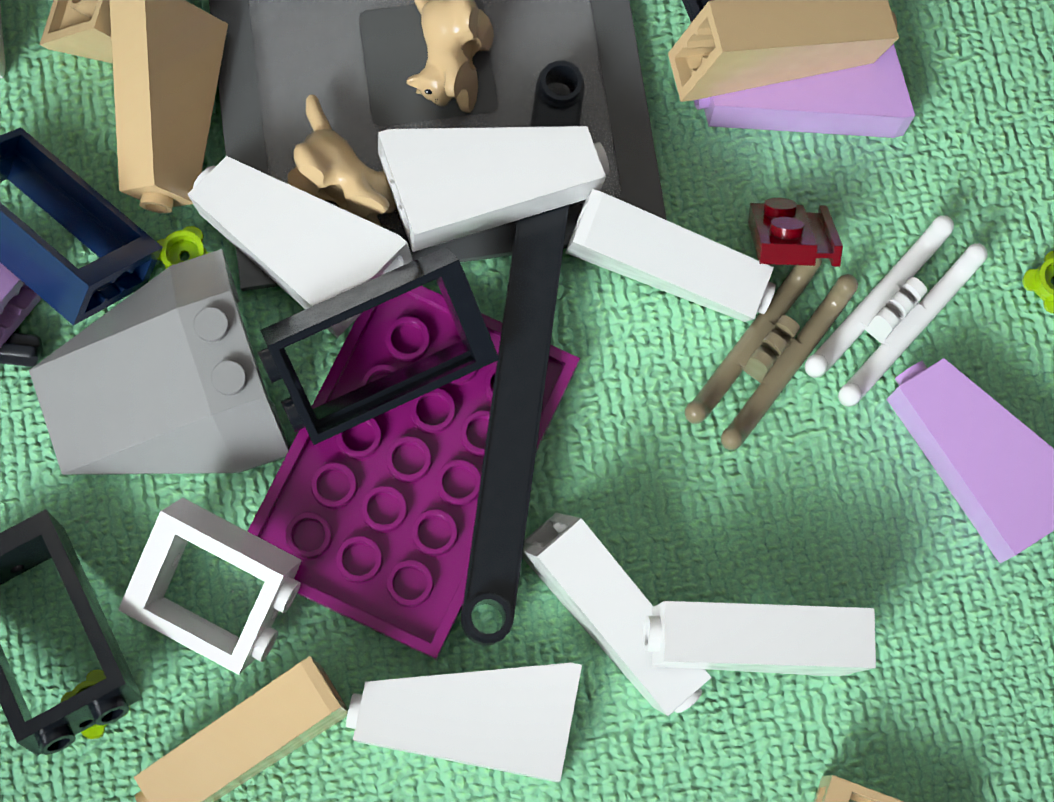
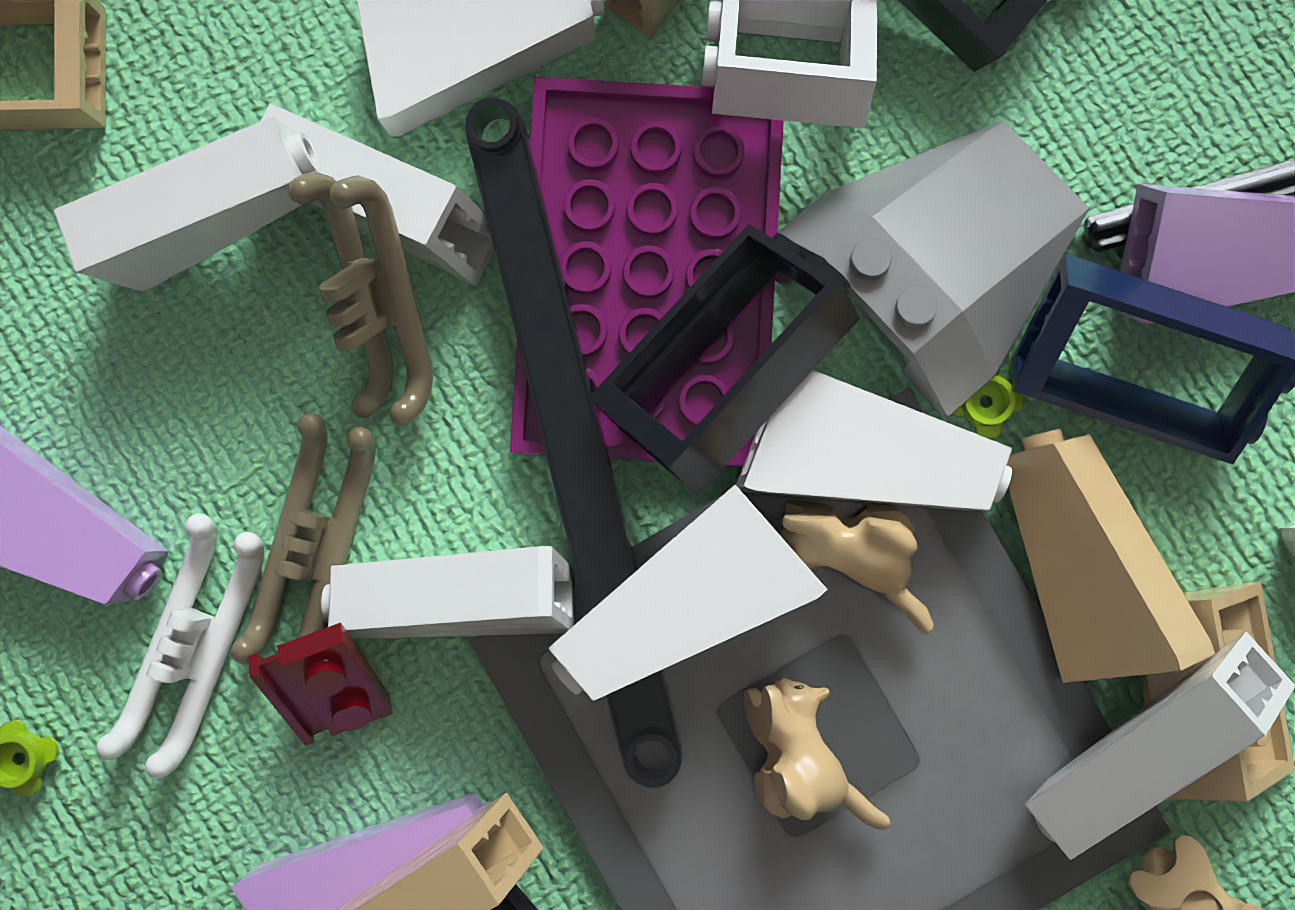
camera: 160 degrees right, 10 degrees up
none -> dark tan piece [288,172,433,426]

